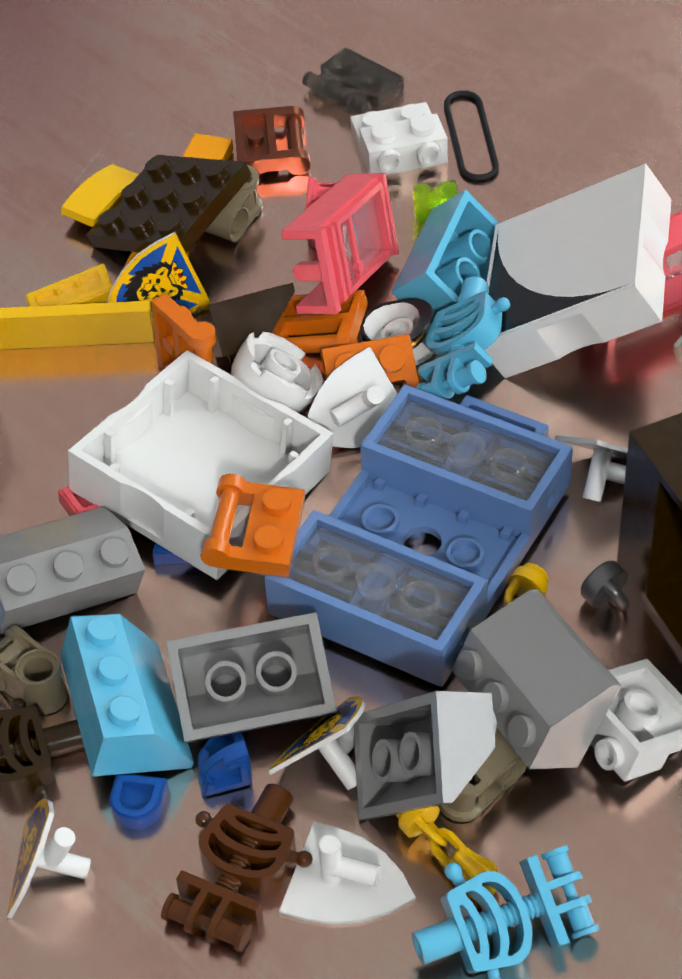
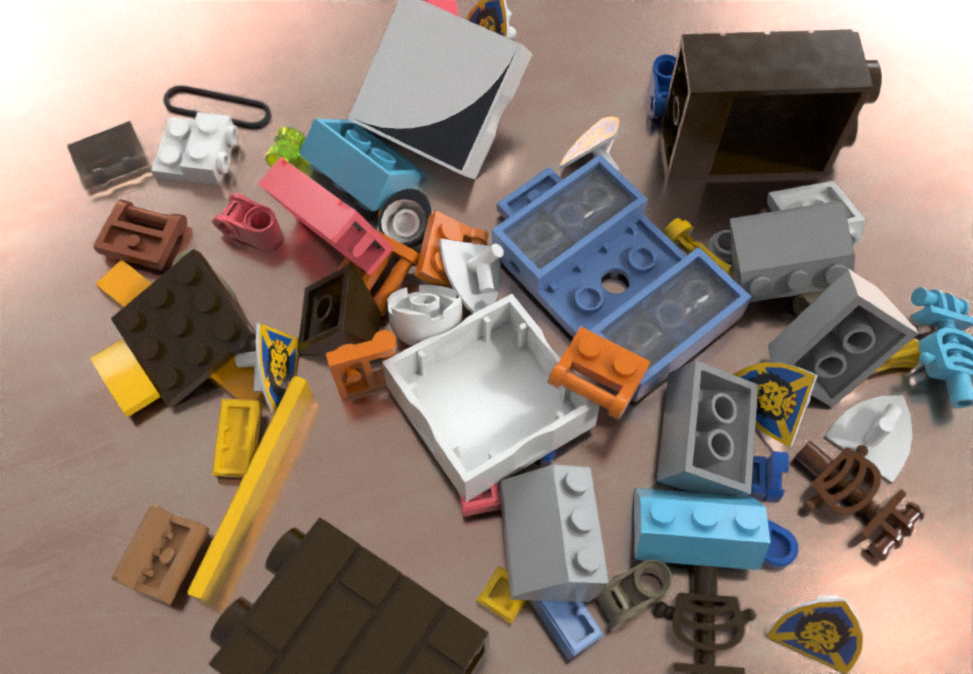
camera: 70 degrees left, 15 degrees up
medium azure torso [416,276,510,400] -> none
flat silver tile [580,560,629,611] -> none

